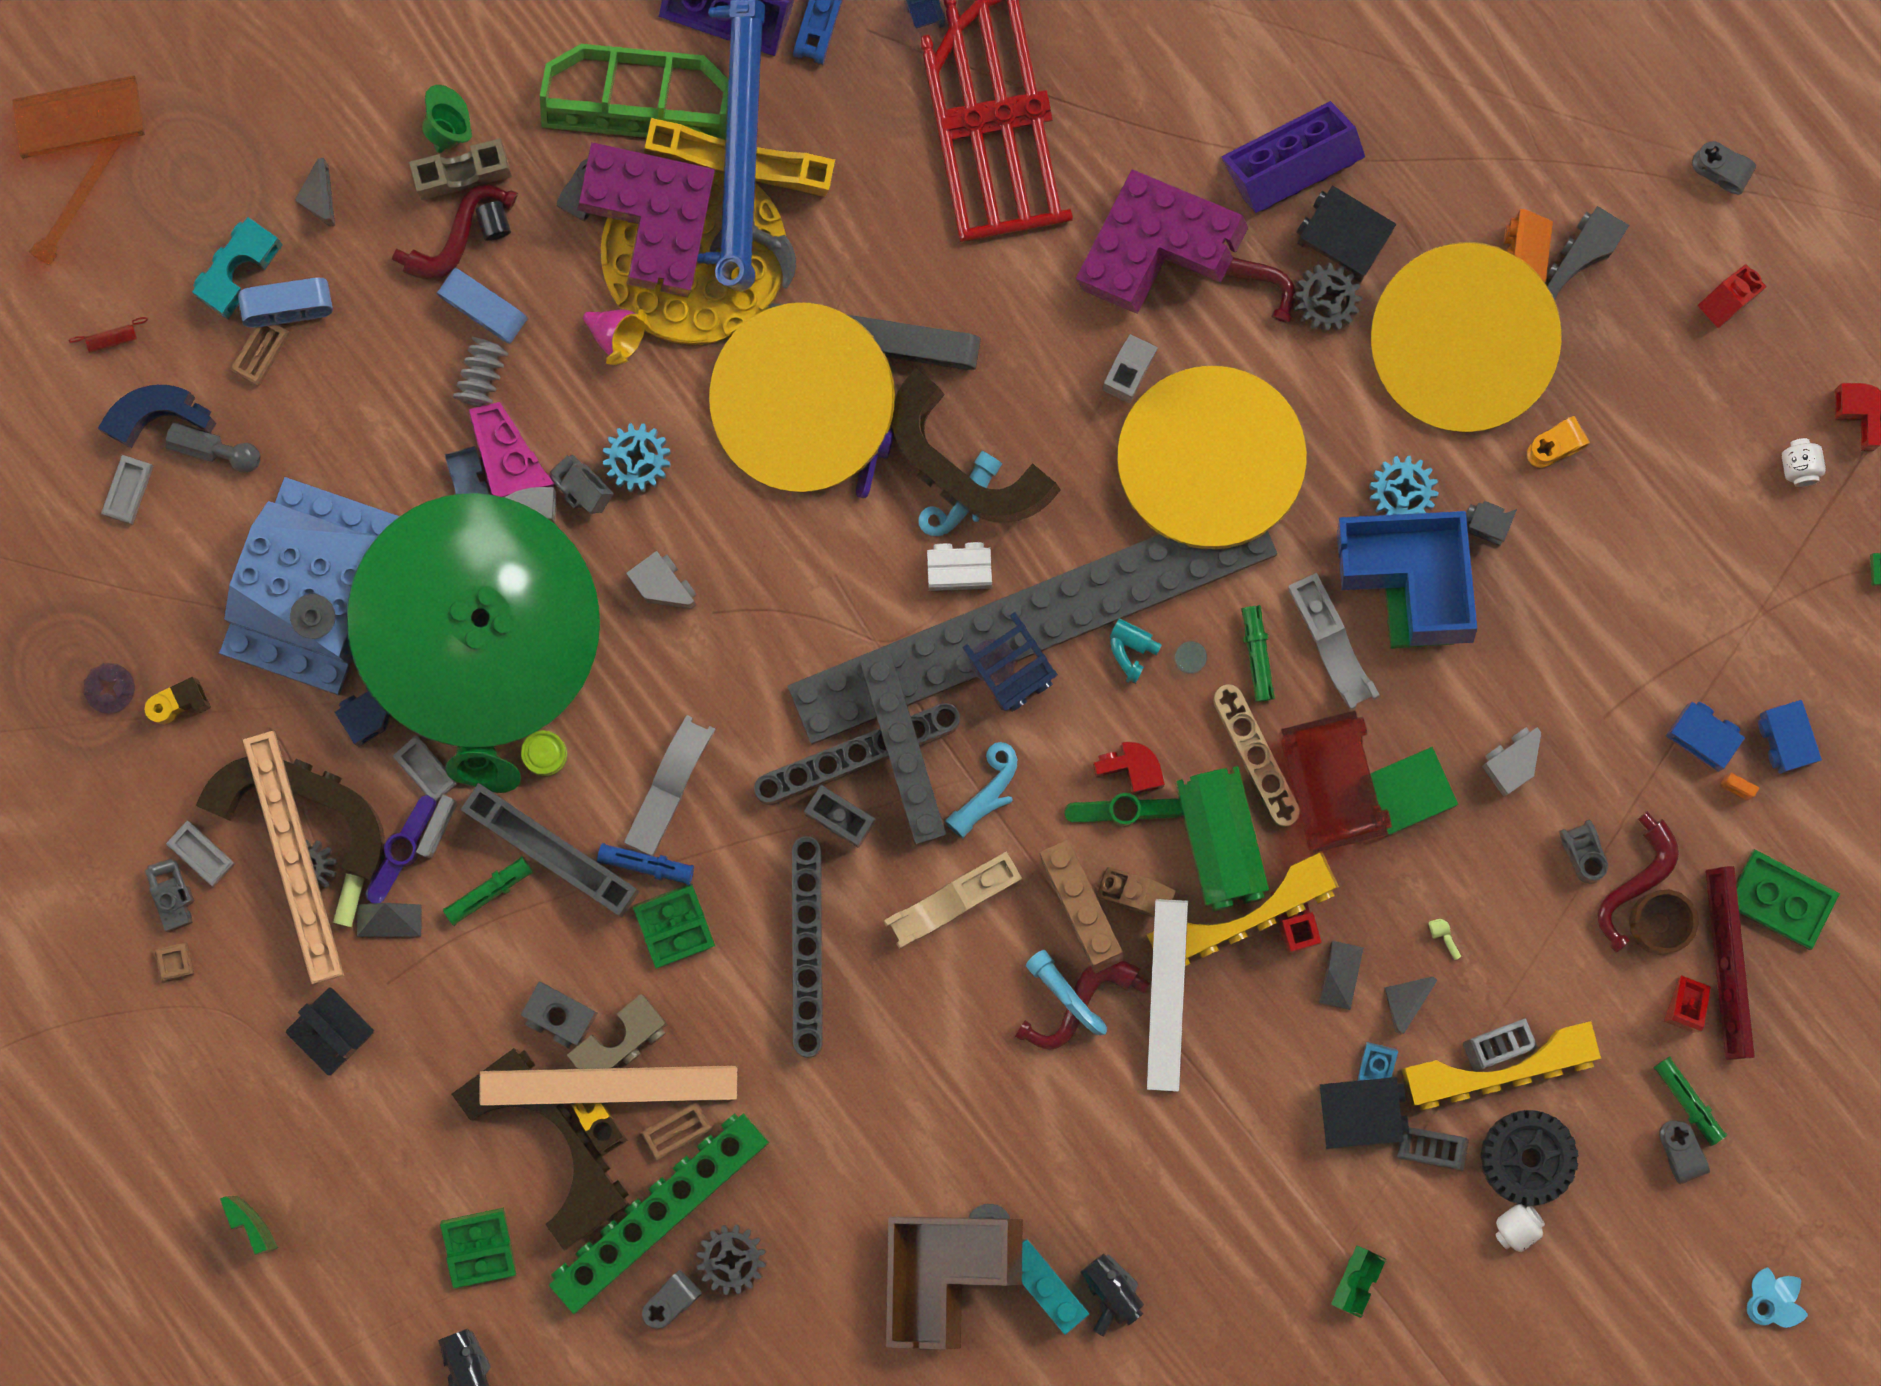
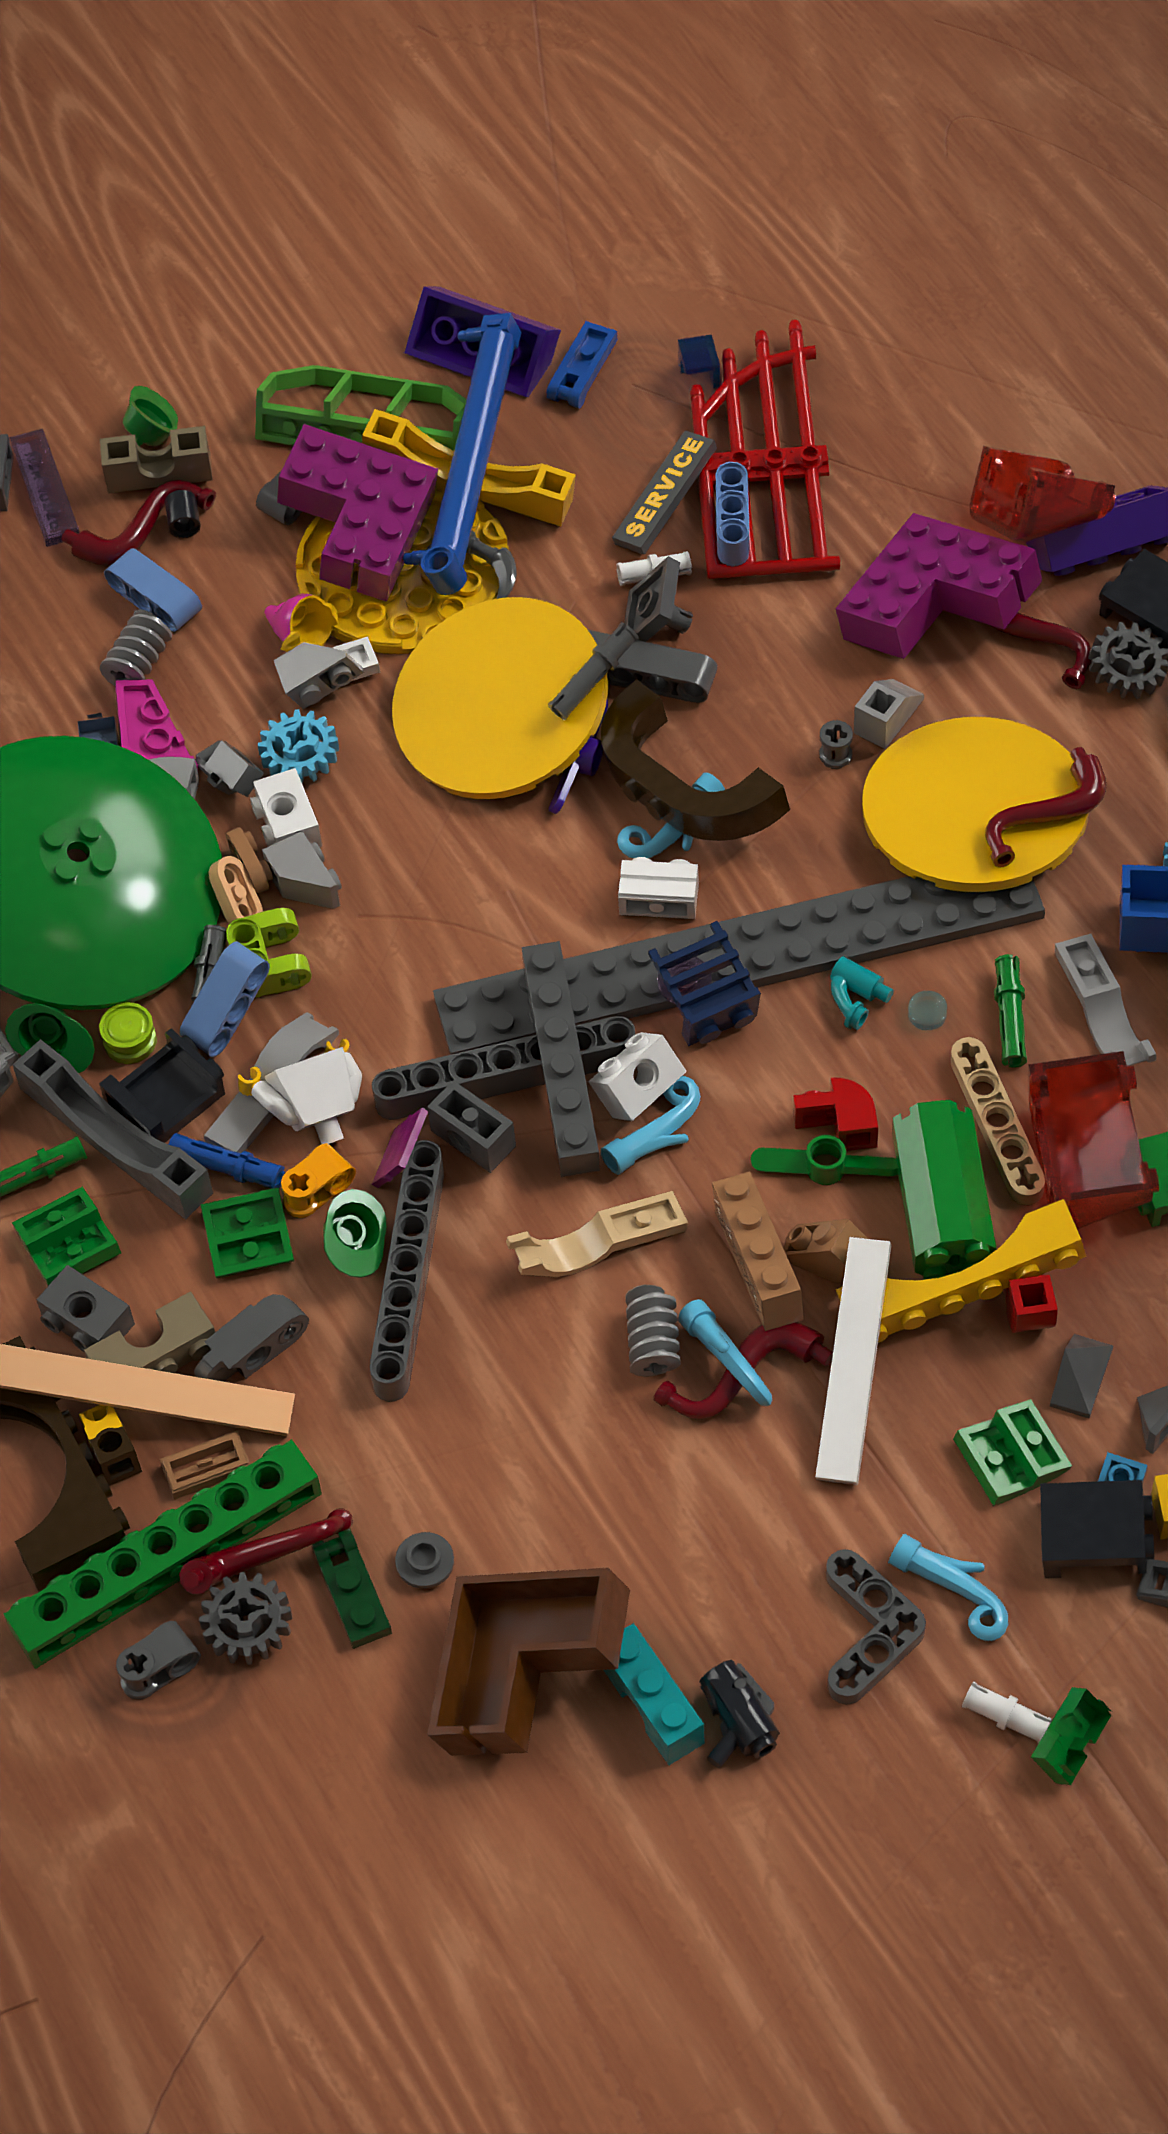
camera: 10 degrees right, 25 degrees down
none -> tile [9,428,80,547]
none -> green slope [12,1186,121,1286]
none -> black panel [99,1028,225,1143]
none -> dark red animal [179,1508,353,1594]
none -> medium blue beam [180,941,270,1057]
none -> dark grey pin [191,925,227,1002]
none -> dark grey piece [195,1294,309,1382]
none -> light nougat plate [209,856,263,924]
none -> medium nougat plate [225,827,273,894]
none -> lime piece [226,908,312,997]
none -> white torso [238,1039,362,1144]
none -> white brick [250,768,322,847]
none -> light grey slope [273,642,364,709]
none -> light orange piece [281,1143,356,1218]
none -> dark green plate [311,1528,392,1649]
none -> green piece [323,1189,387,1278]
none -> white plate [333,636,380,681]
none -> magenta piece [371,1108,429,1188]
none -> dark grey piece [395,1532,454,1589]
none -> dark grey pin [548,622,639,720]
none -> white brick [588,1032,687,1121]
none -> dark grey tile [612,430,717,555]
none -> white pin [616,551,692,586]
none -> dark grey tile [624,556,693,642]
none -> light grey piece [625,1284,681,1377]
none -> medium blue beam [716,462,750,566]
none -> dark grey bush [819,720,853,769]
none -> dark grey beam [826,1549,926,1705]
none -> medium azure plant [888,1534,1008,1641]
none -> green slope [953,1399,1072,1506]
none -> white pin [962,1681,1053,1743]
none -> clear red windscreen [970,446,1116,542]
none -> dark red animal [985,747,1107,867]

